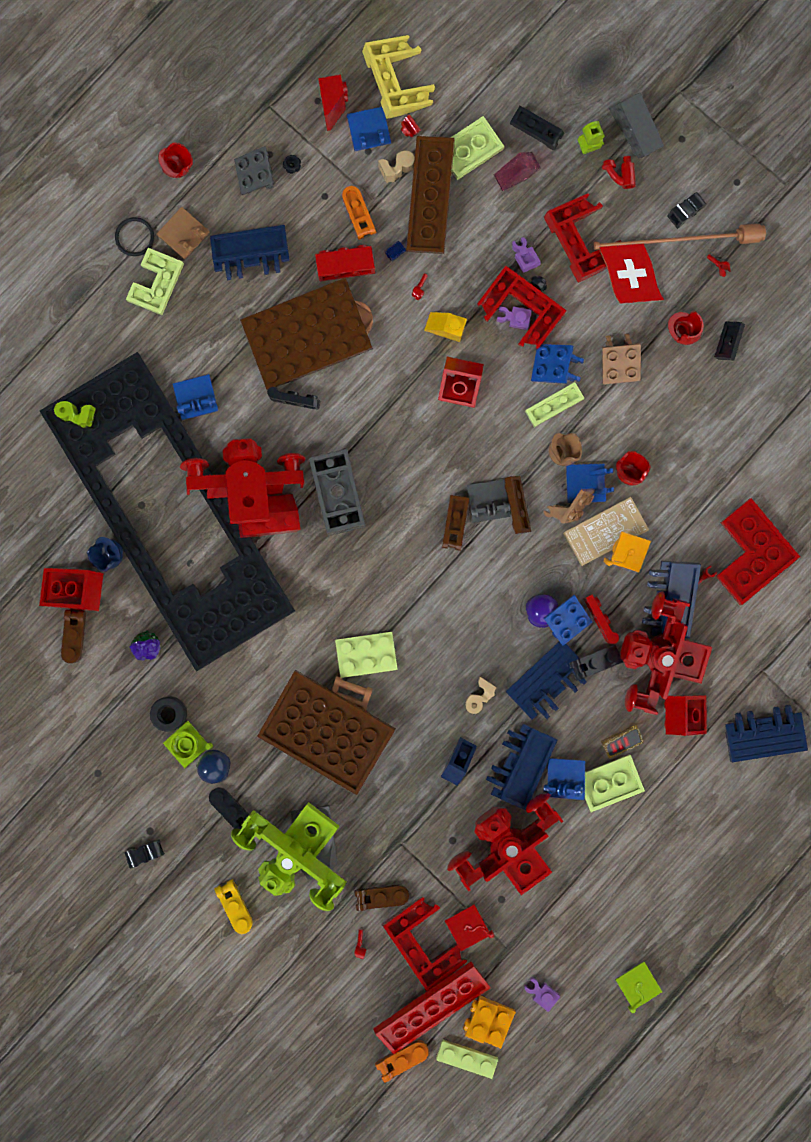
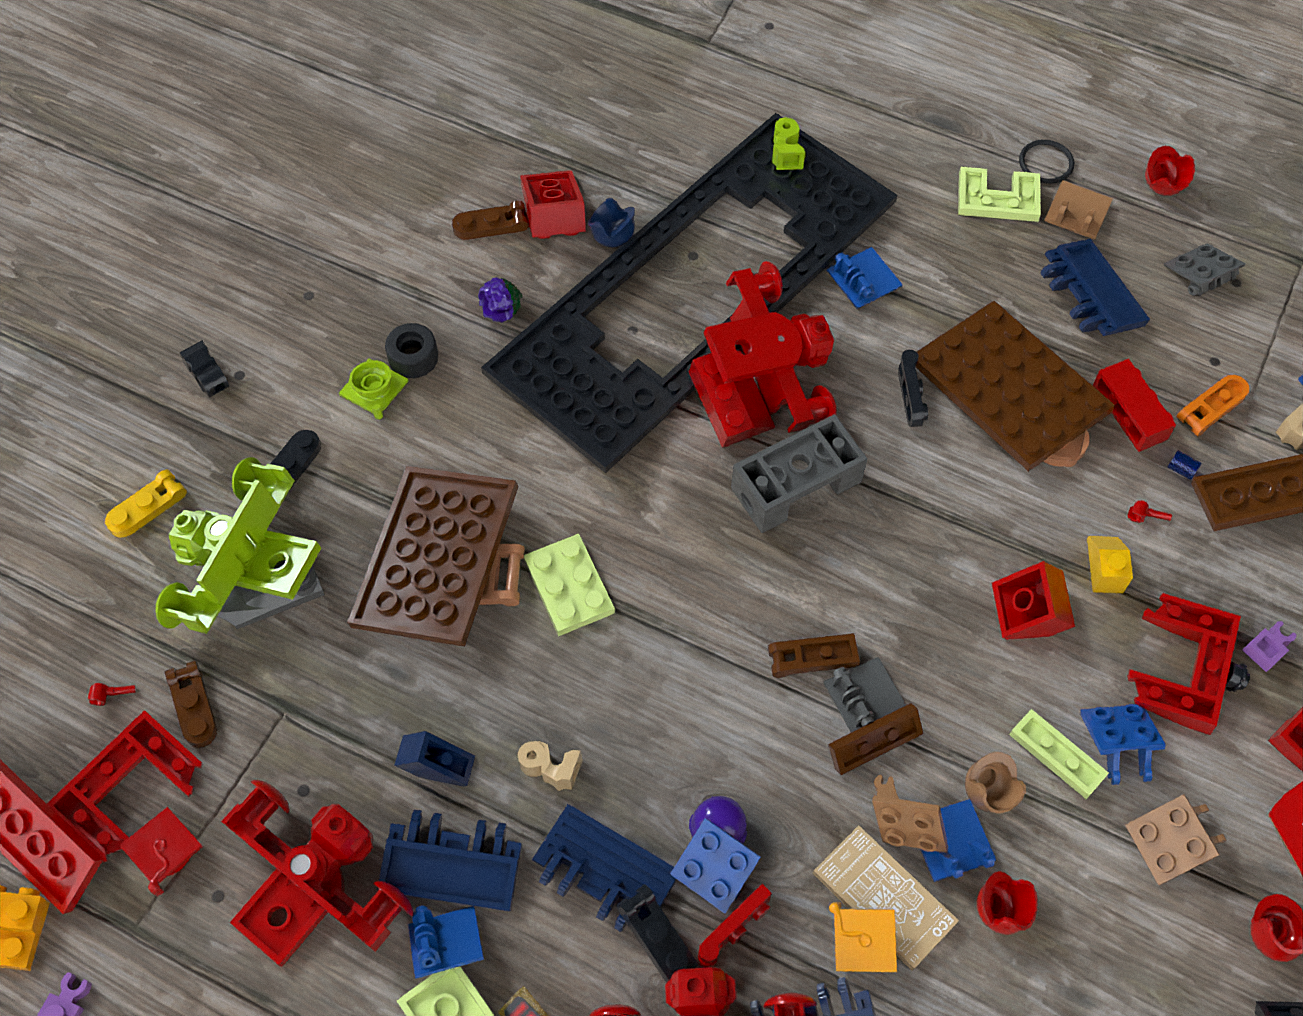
camera: 75 degrees right, 25 degrees down
dark blue helmet [196,749,231,784] -> none
black plate [283,155,301,174] -> none
medium lavender plate [497,306,532,330] -> none

